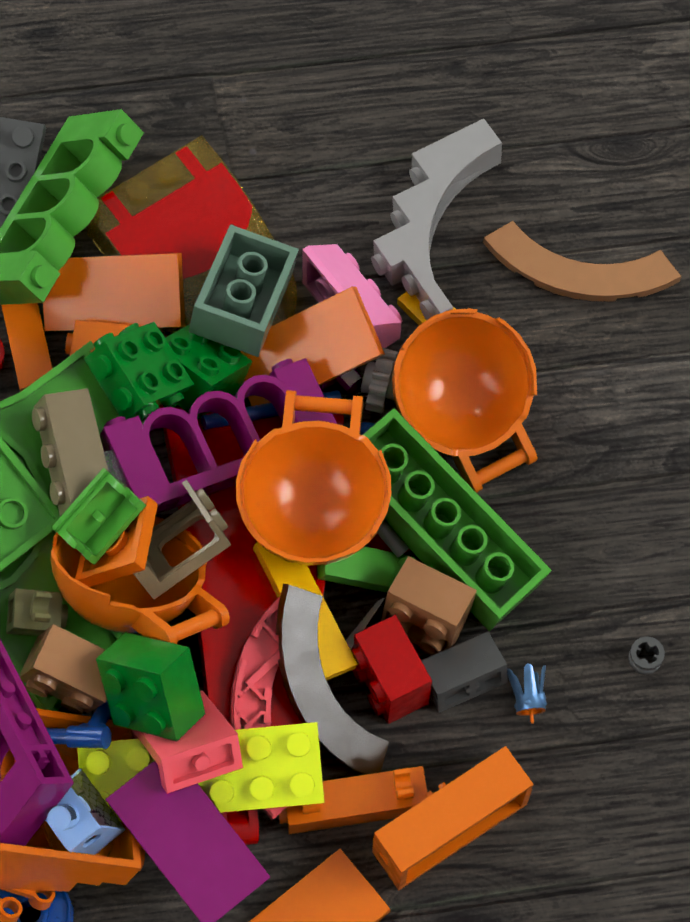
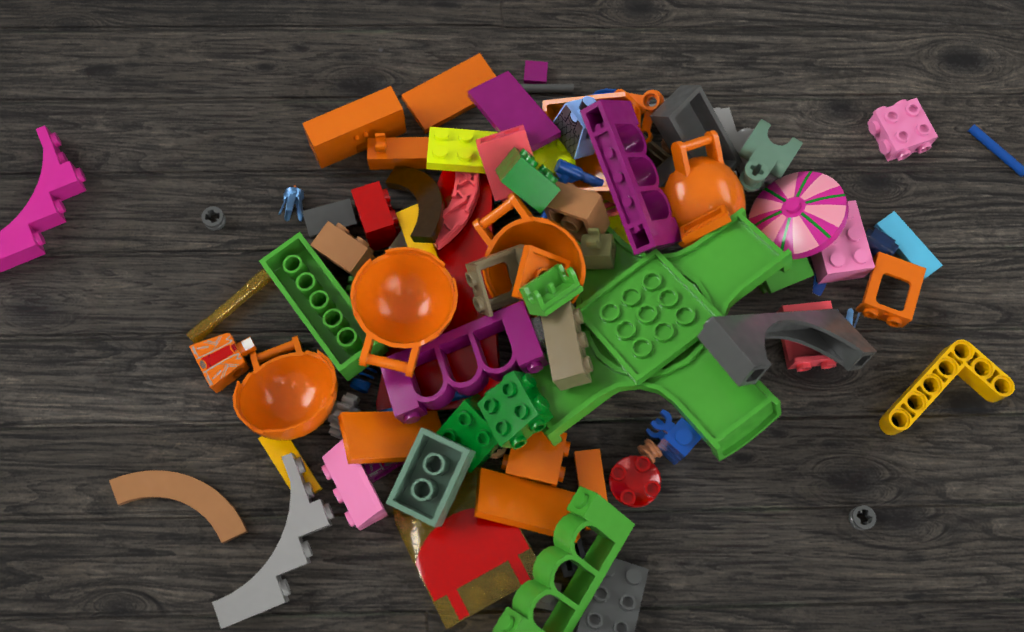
camera: 175 degrees left, 5 degrees up
none -> clear yellow piece [186,268,272,344]
none -> orange torso [189,333,257,393]

